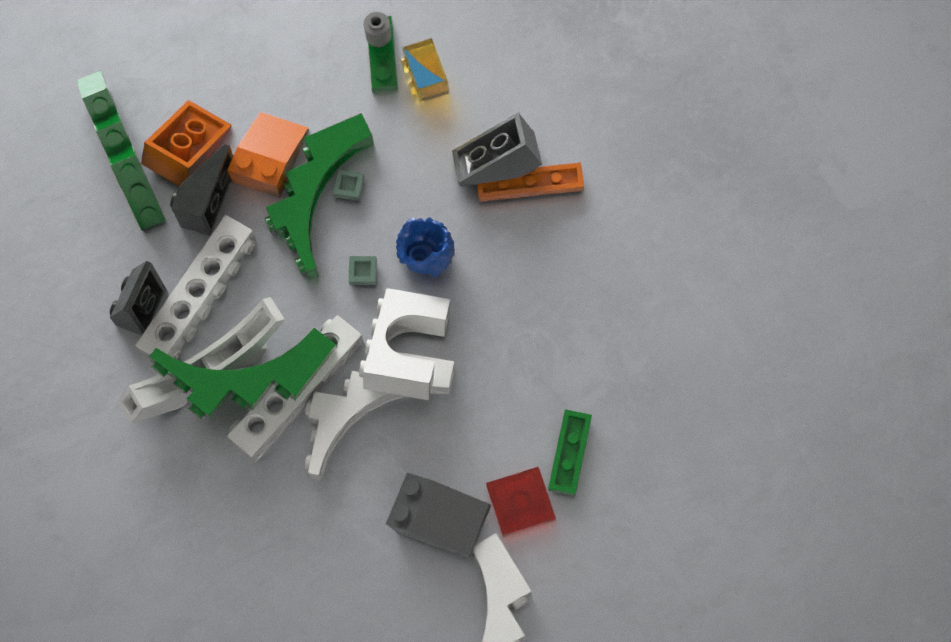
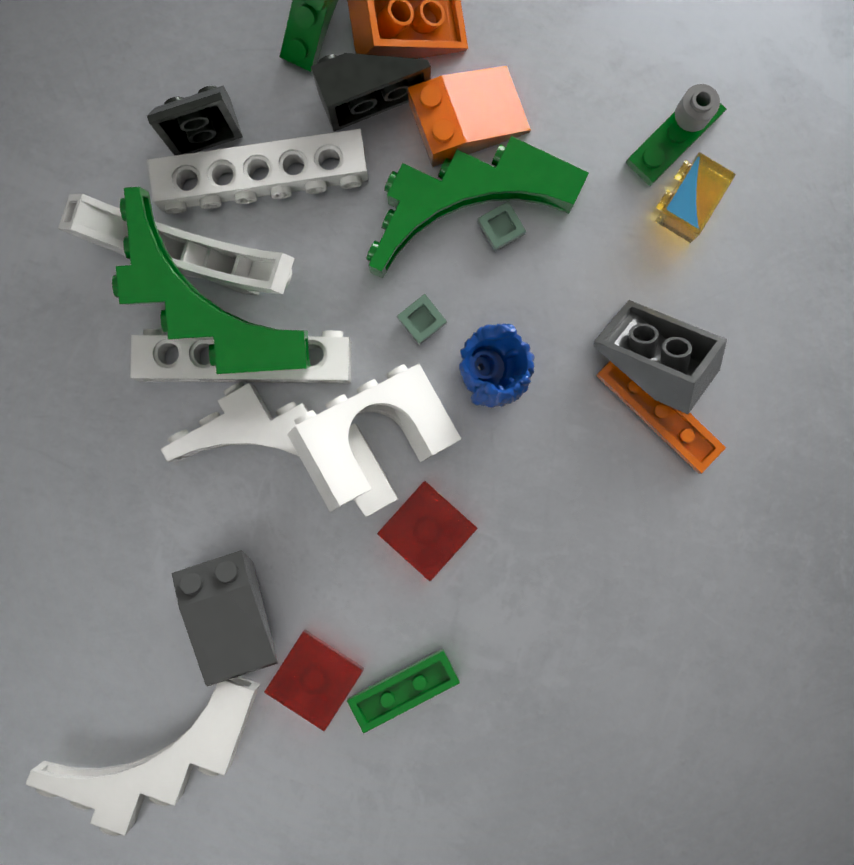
camera: 45 degrees right, 15 degrees up
none -> clear red plate [377,481,478,581]

